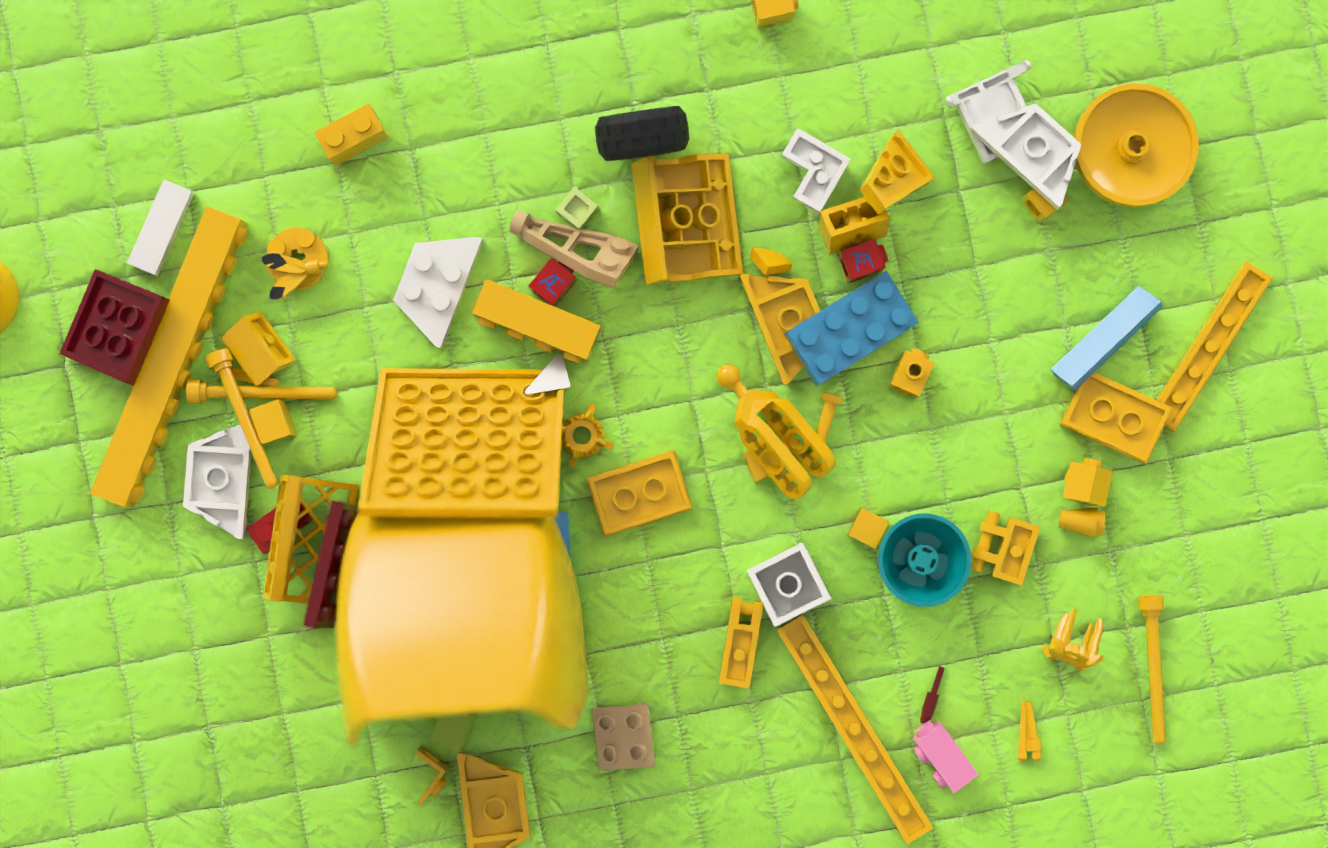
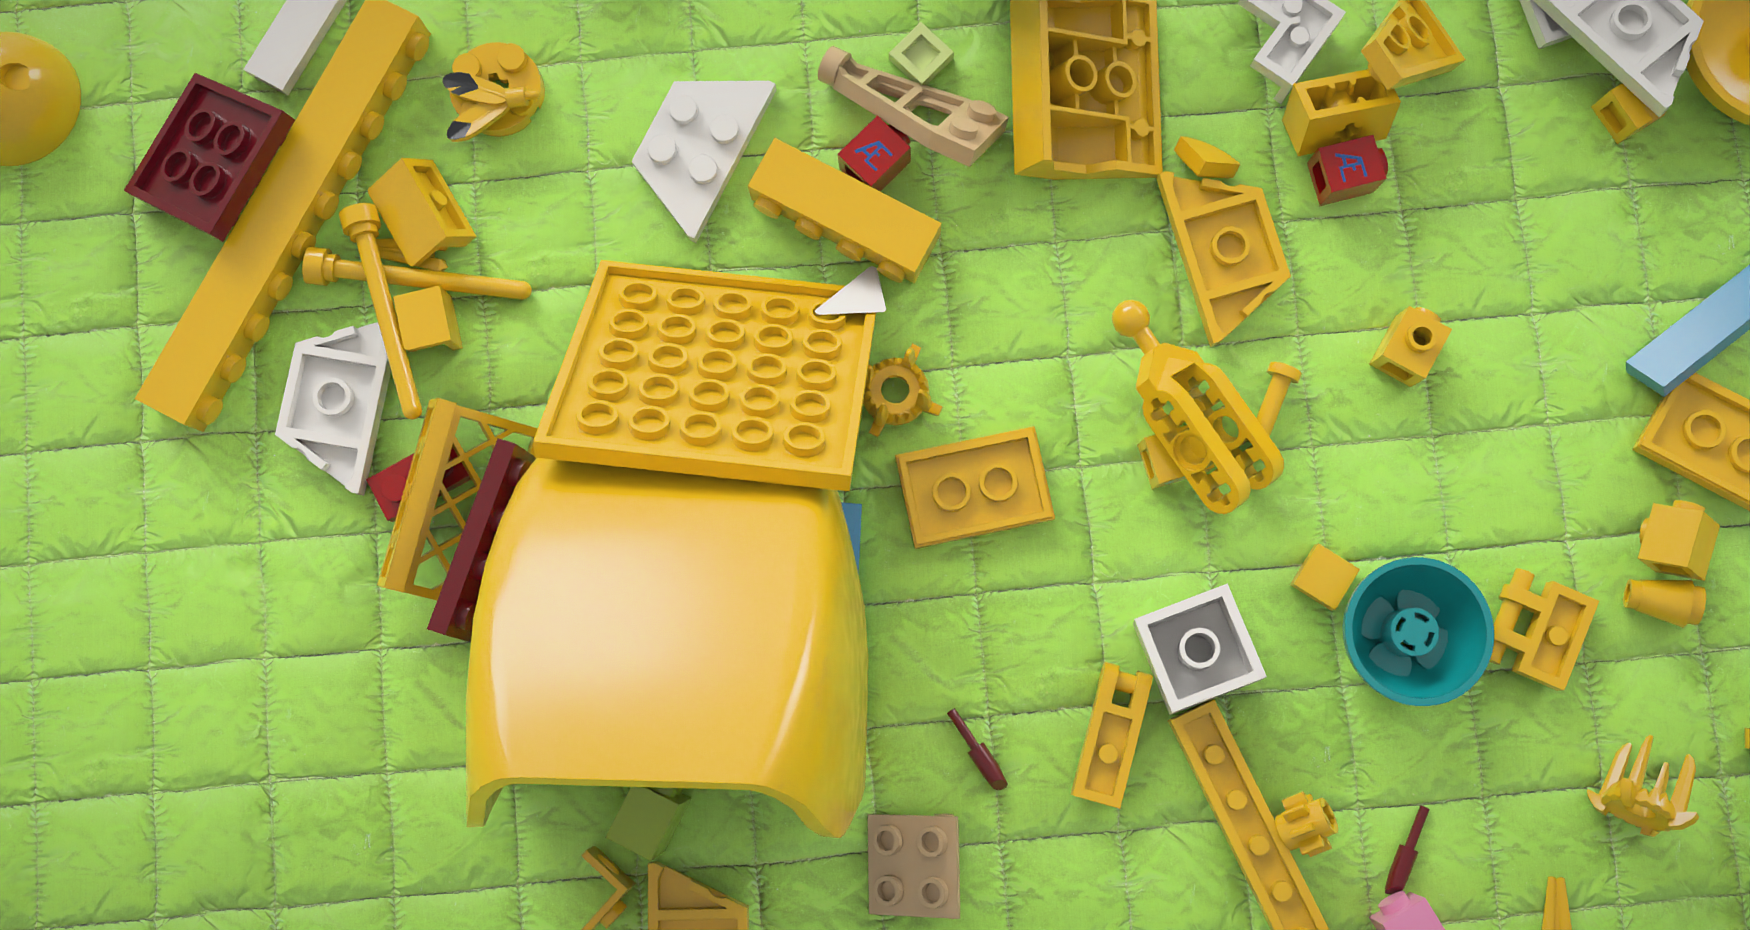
camera: 10 degrees right, 5 degrees down
dark azure plate [784,271,919,386] -> none
none -> dark red piece [947,708,1008,790]
none -> yellow gear [1275,791,1338,857]

